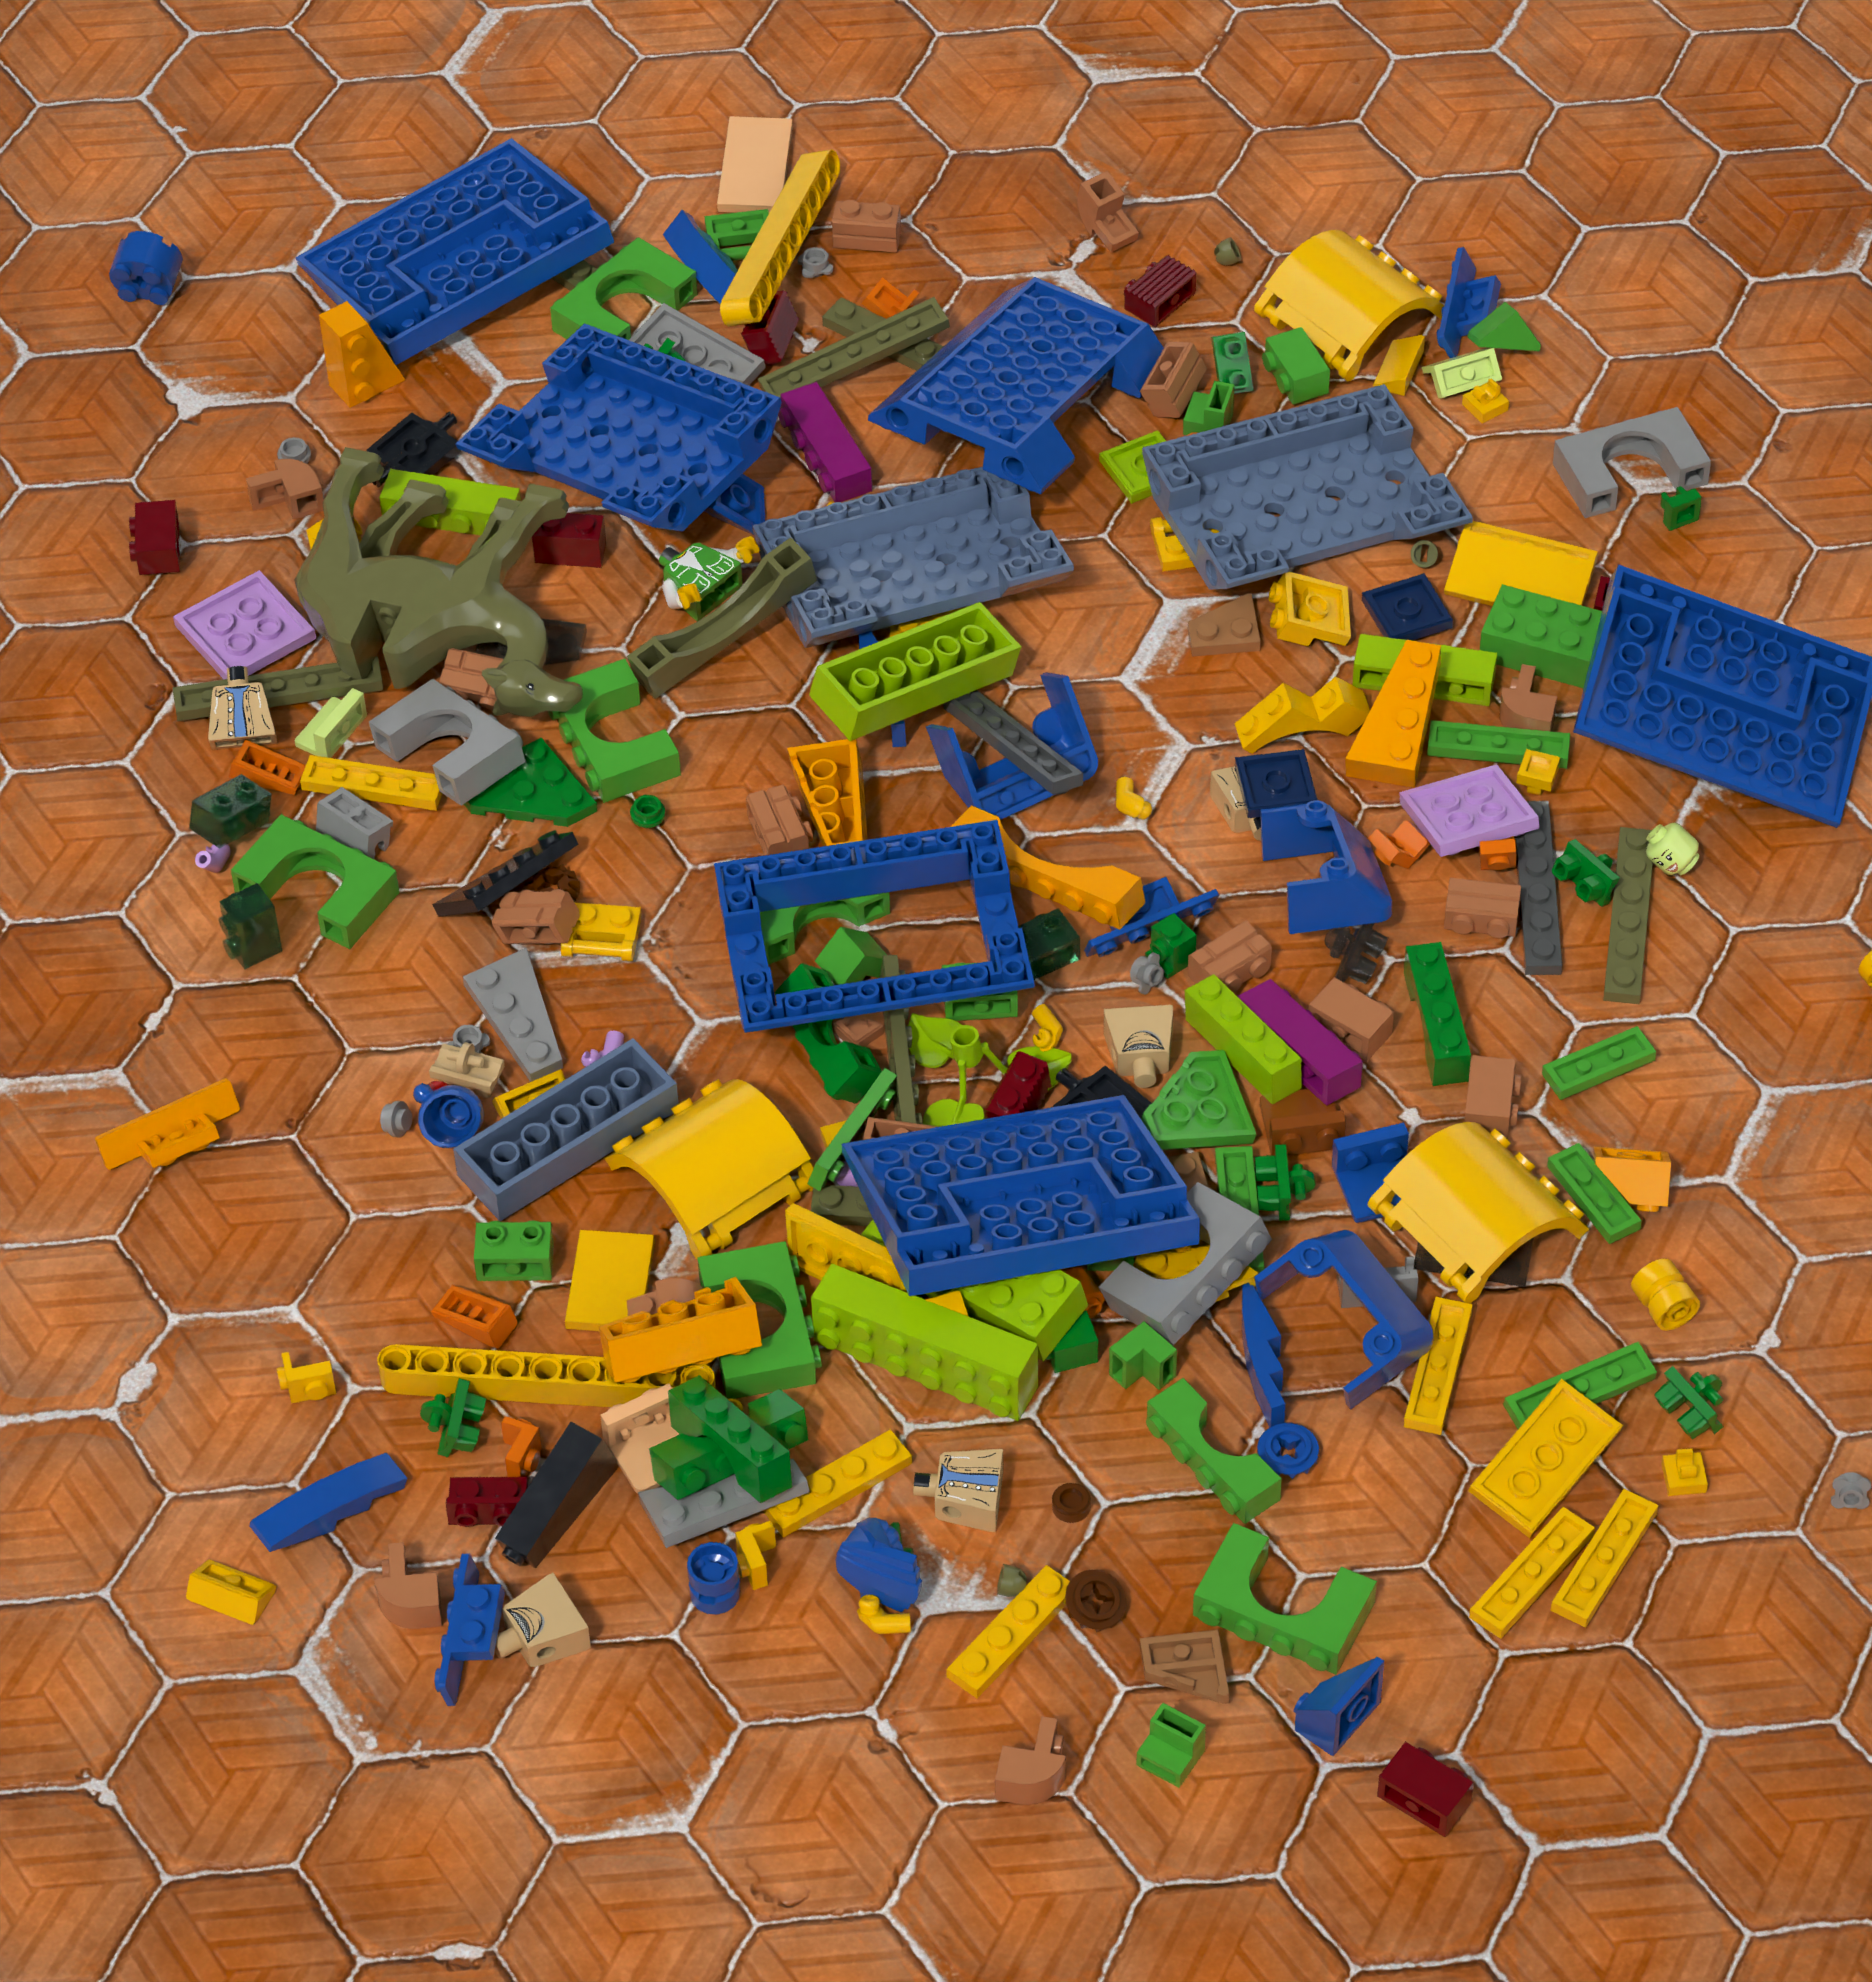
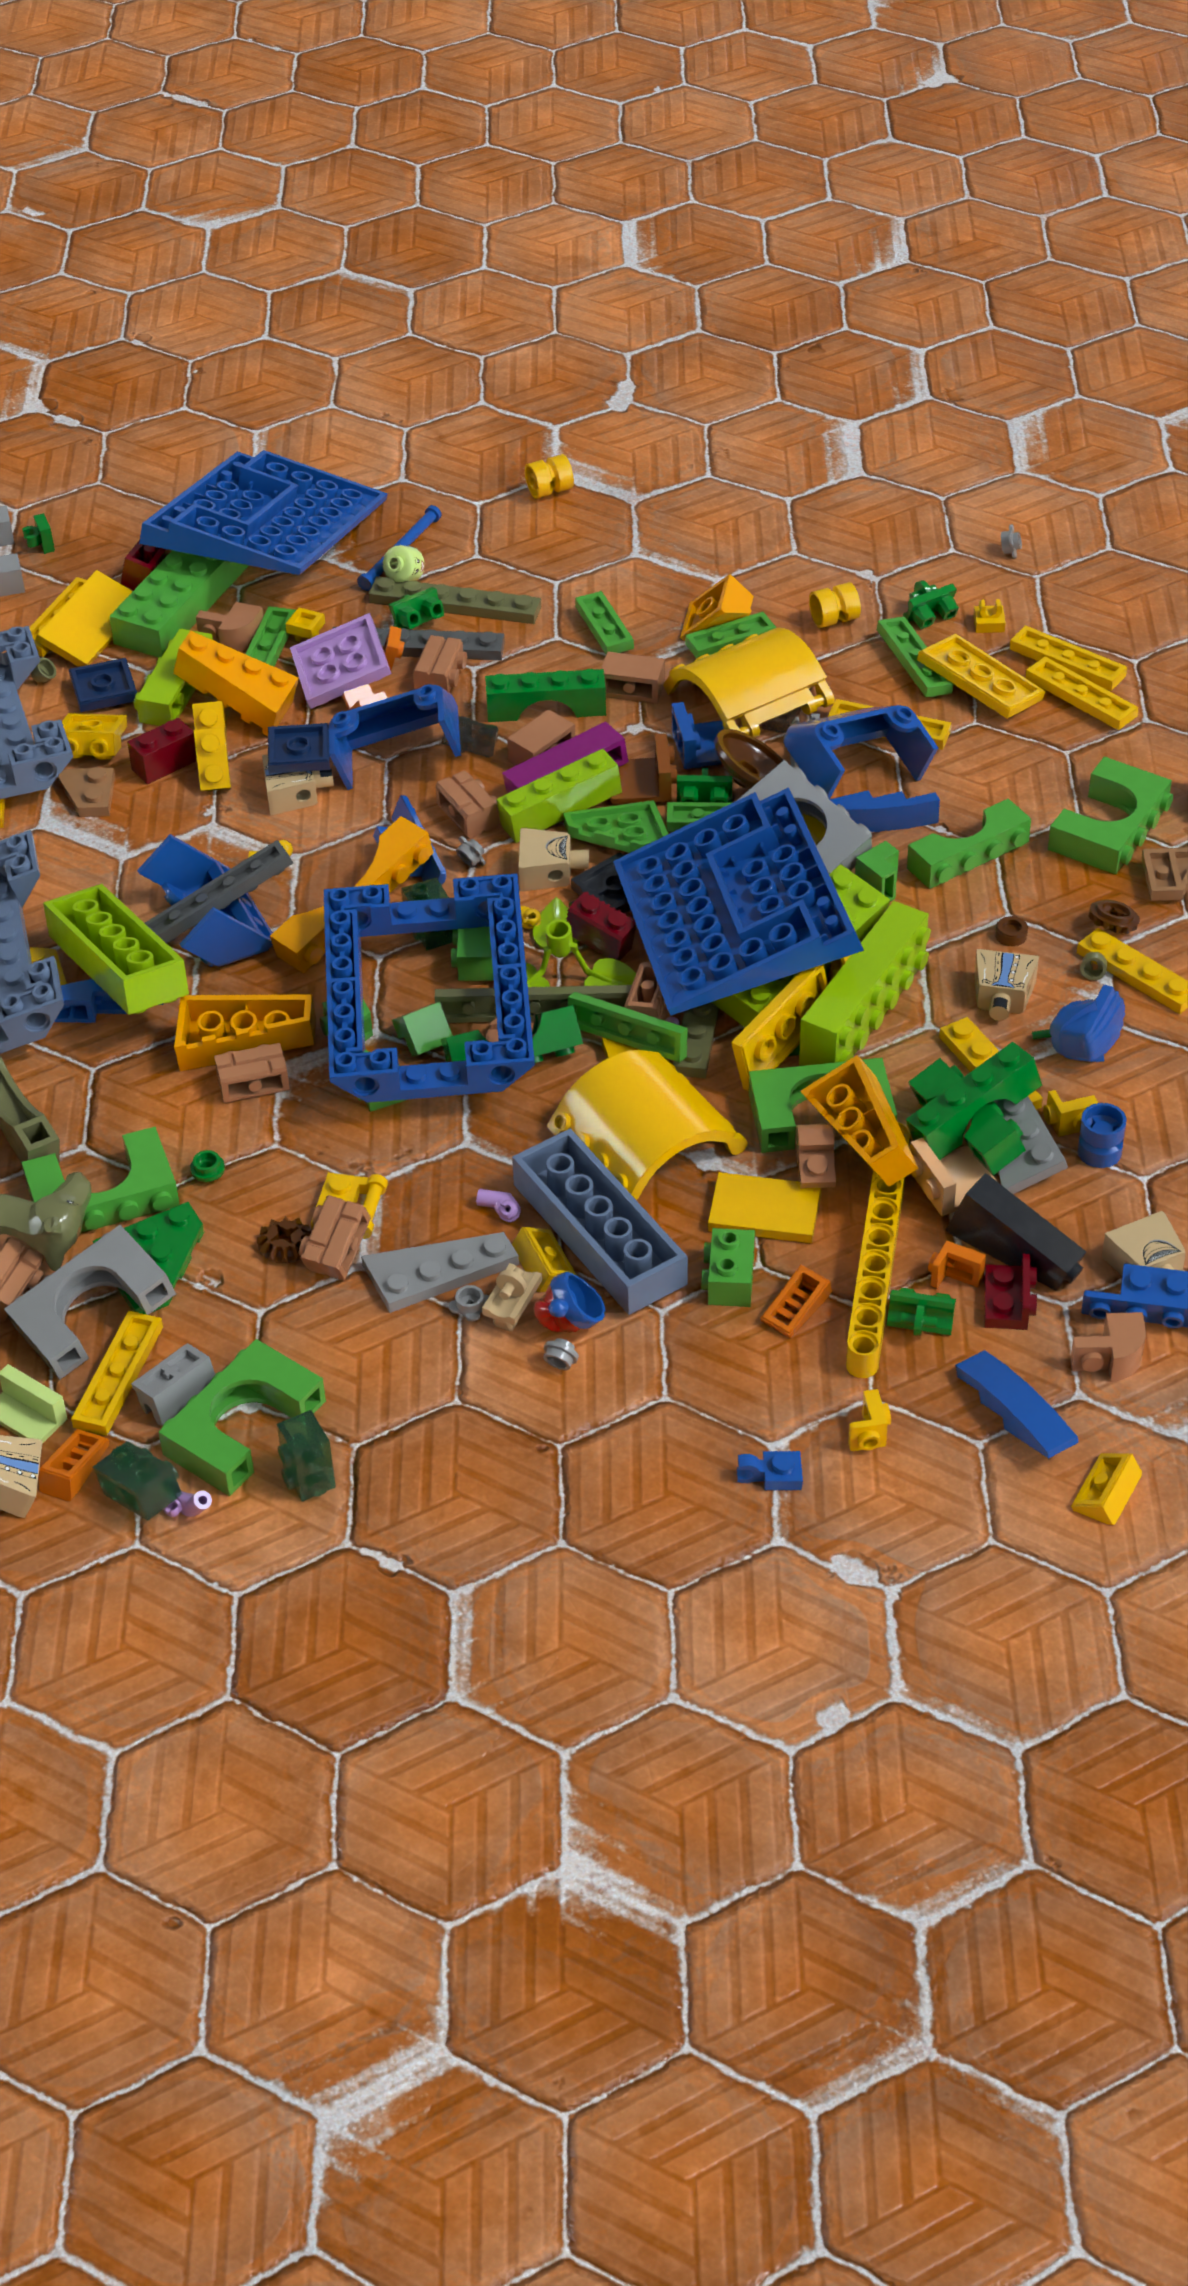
camera: 85 degrees left, 5 degrees down
light orange bracket [95,1078,240,1170] -> none
black wing [432,830,578,917] -> none
yellow arm [857,1595,911,1634] -> none
green brick [1145,913,1196,979] -> none
blue gear [1257,1423,1319,1479] -> none
none -> dark red brick [127,718,197,785]
none -> blue bar [357,505,442,591]
none -> reddish brown dish [714,729,784,789]
none -> blue plate [737,1451,803,1490]

